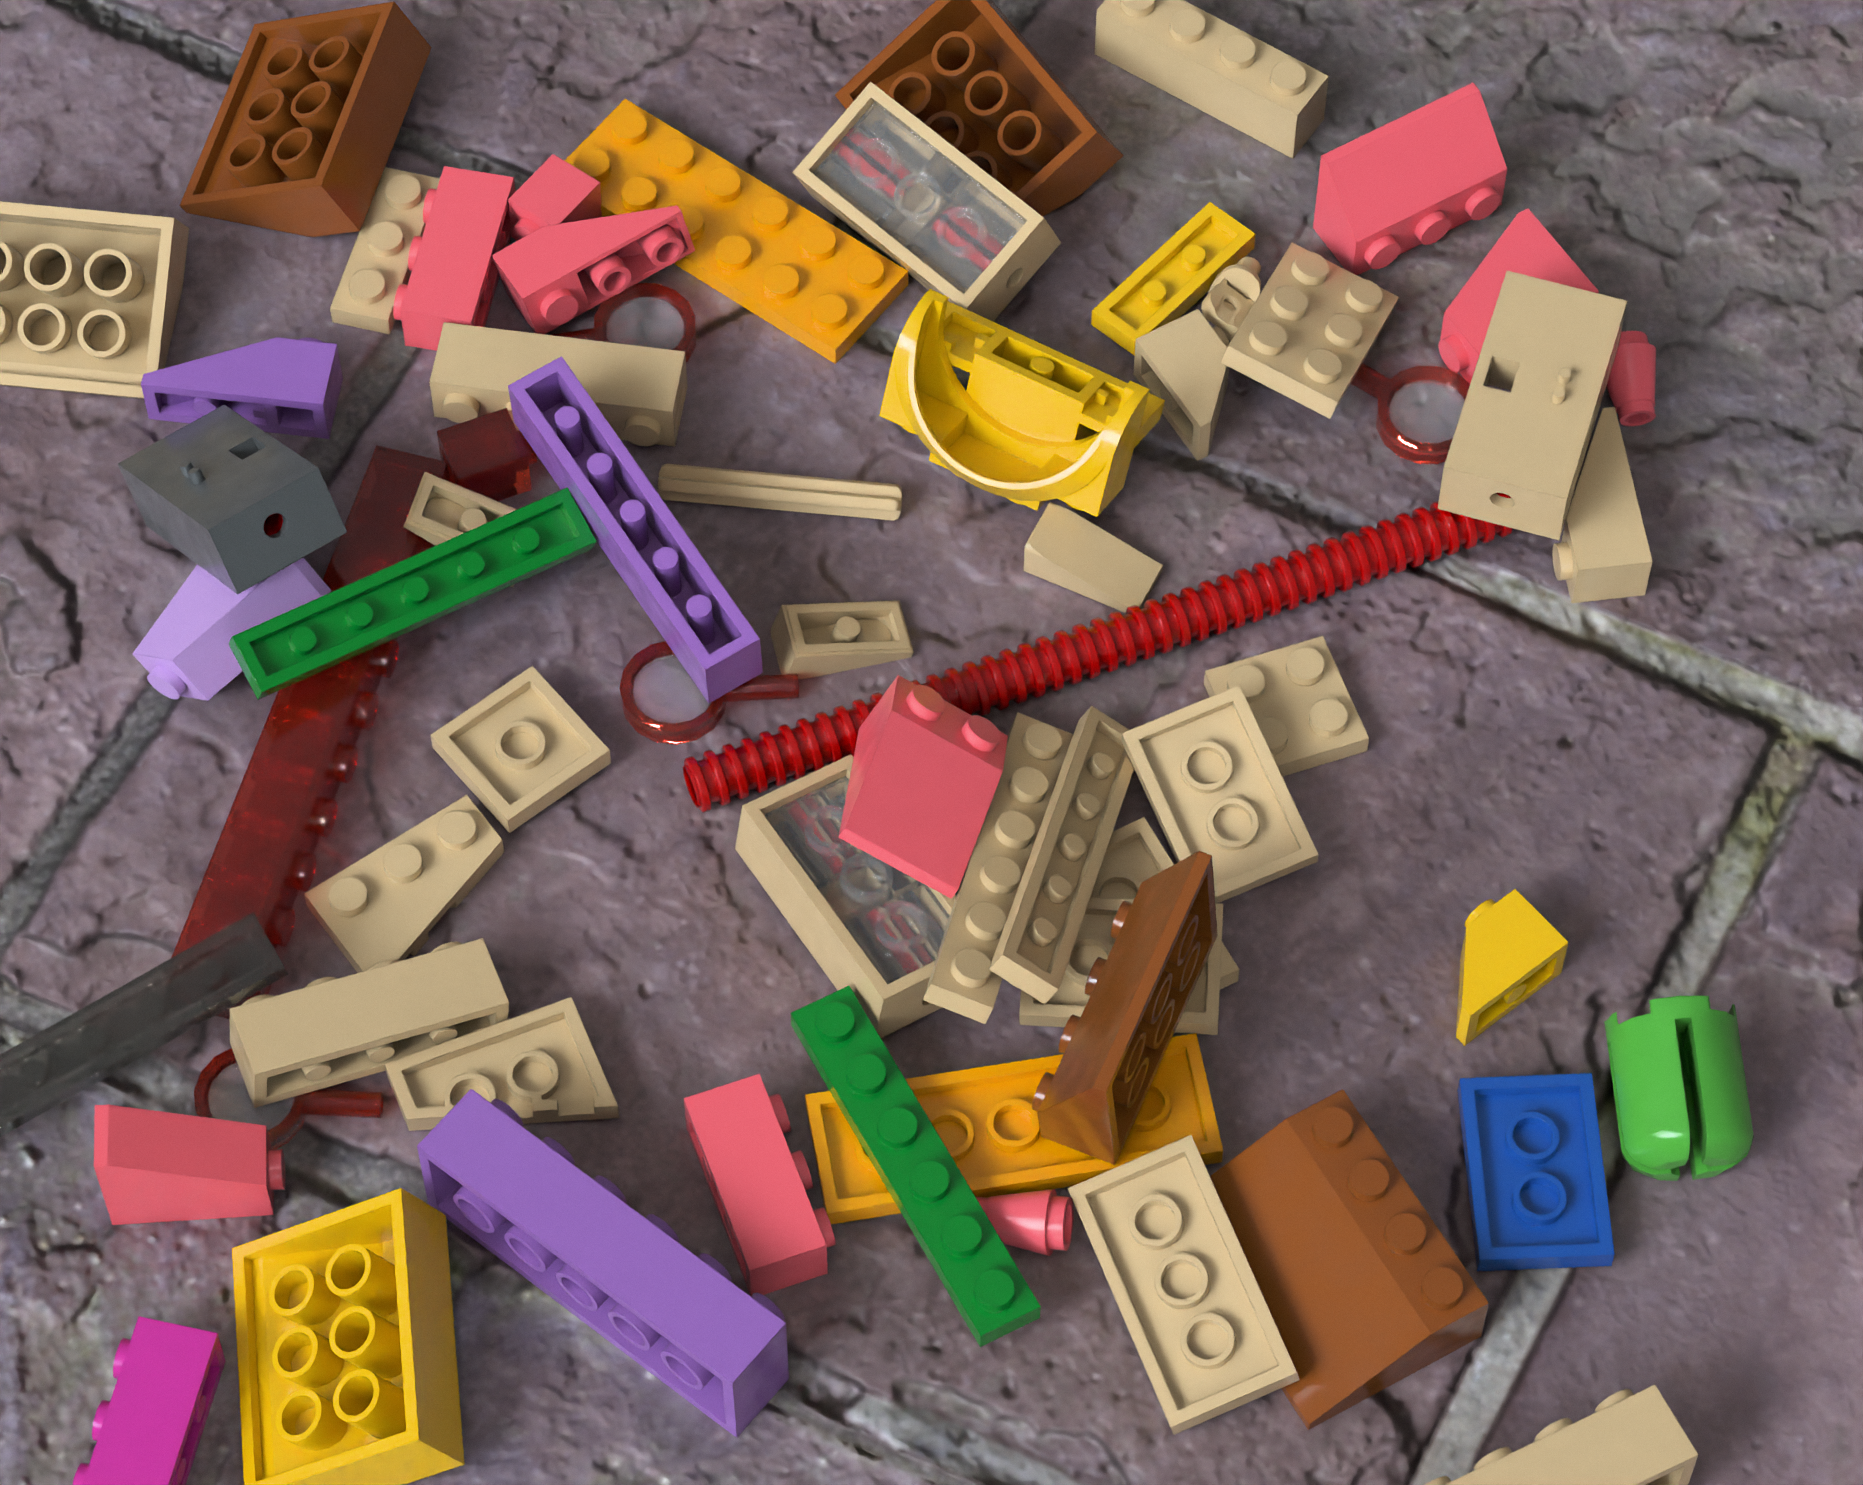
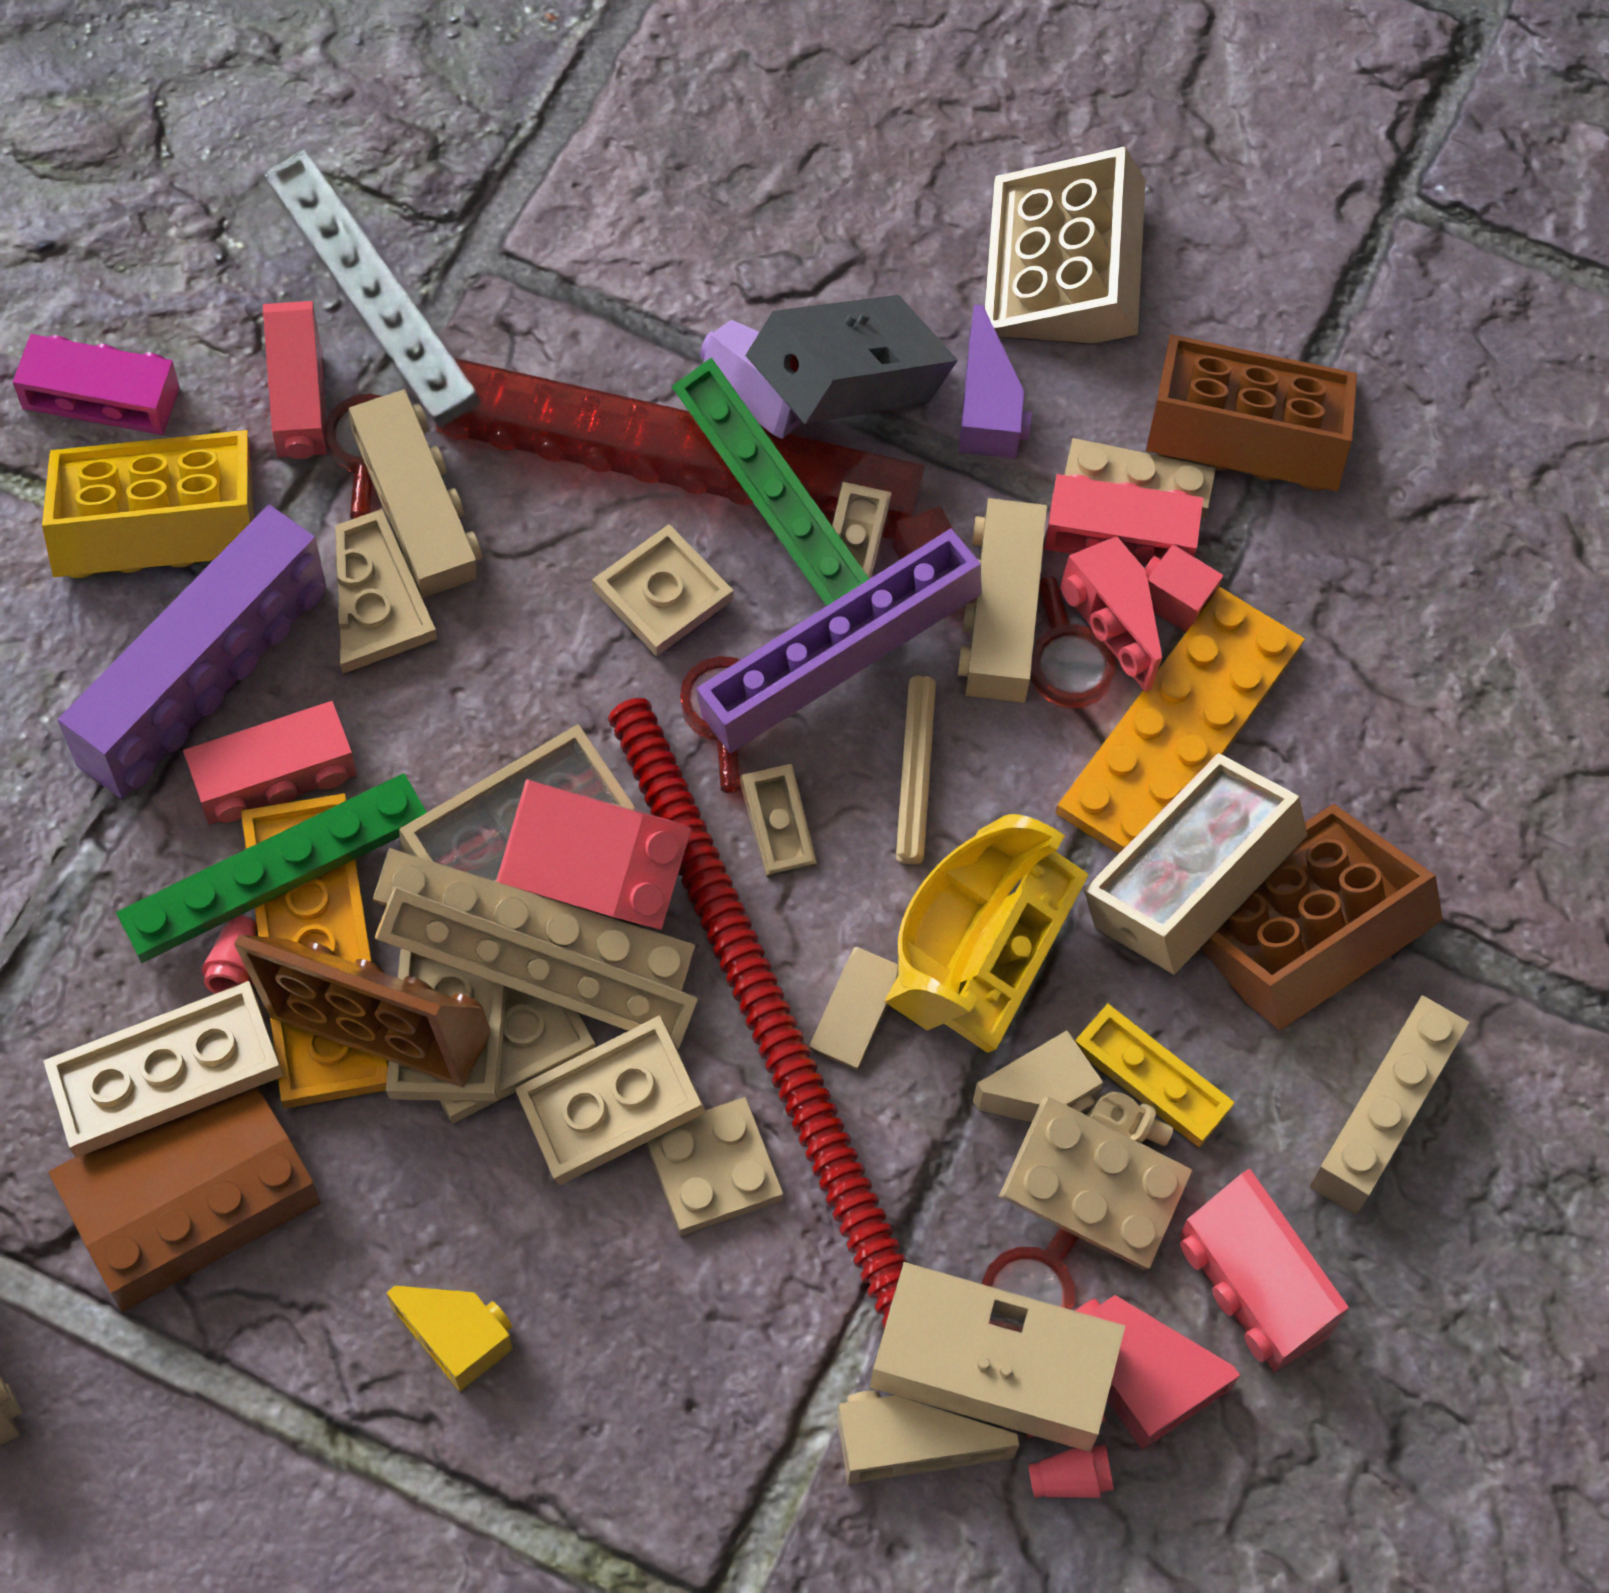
camera: 85 degrees right, 5 degrees up
tan wing [304,795,504,973] -> none
blue plate [1457,1073,1615,1271] -> none
bright green cylinder [1604,996,1754,1181] -> none

